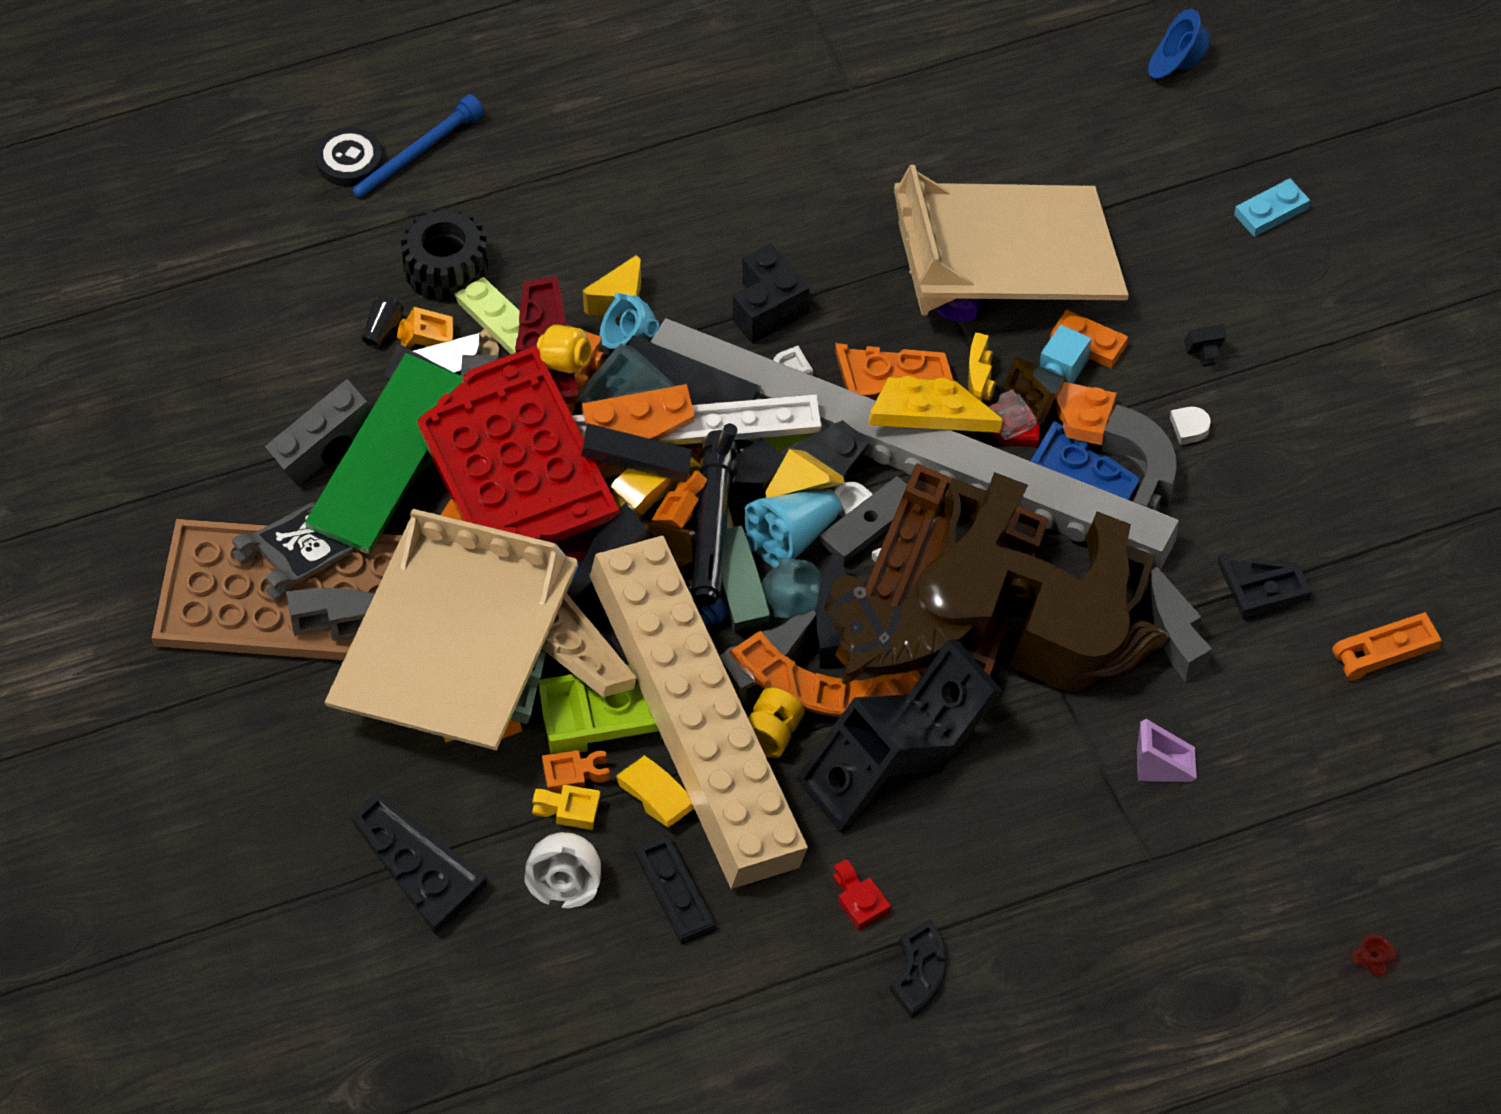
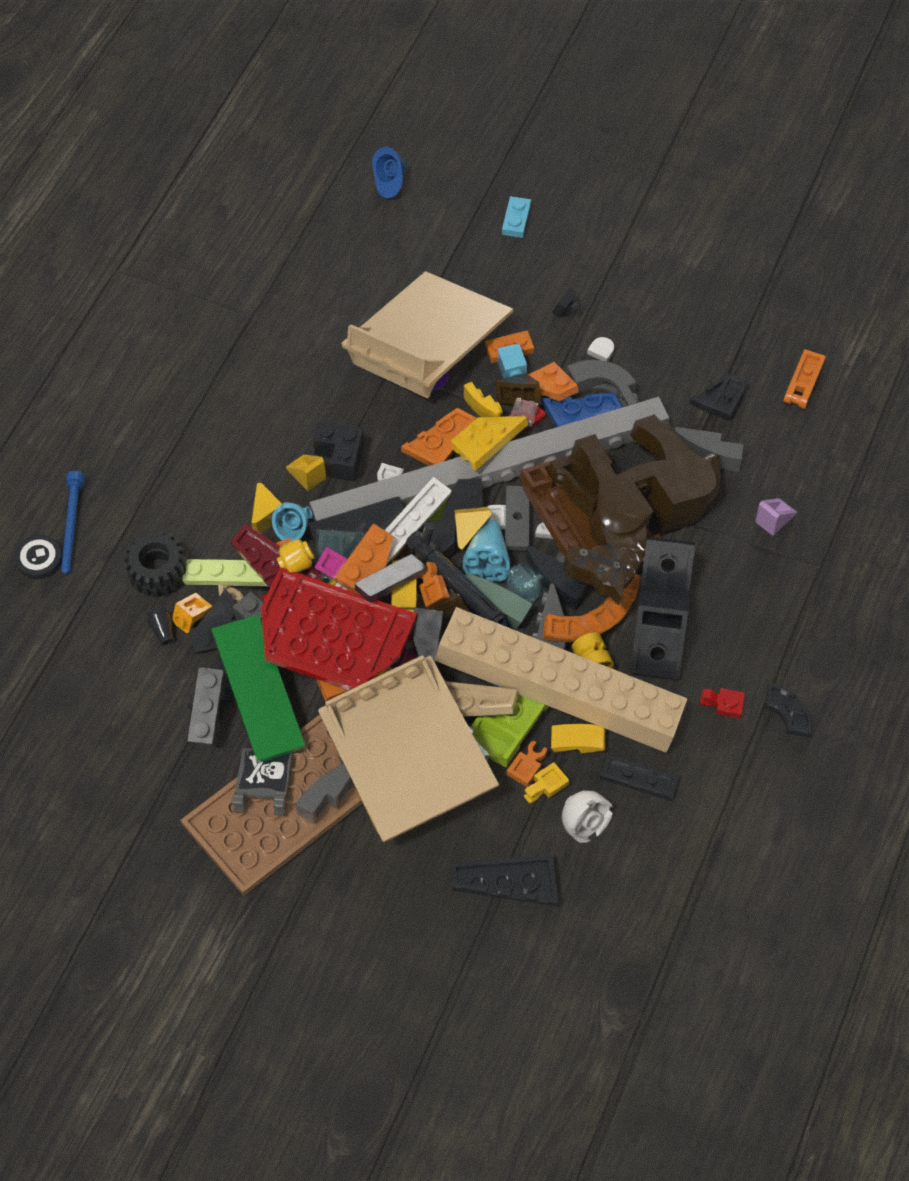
camera: 45 degrees left, 5 degrees up
none -> yellow slope [286,454,326,492]
none -> dark pink plate [314,547,347,579]

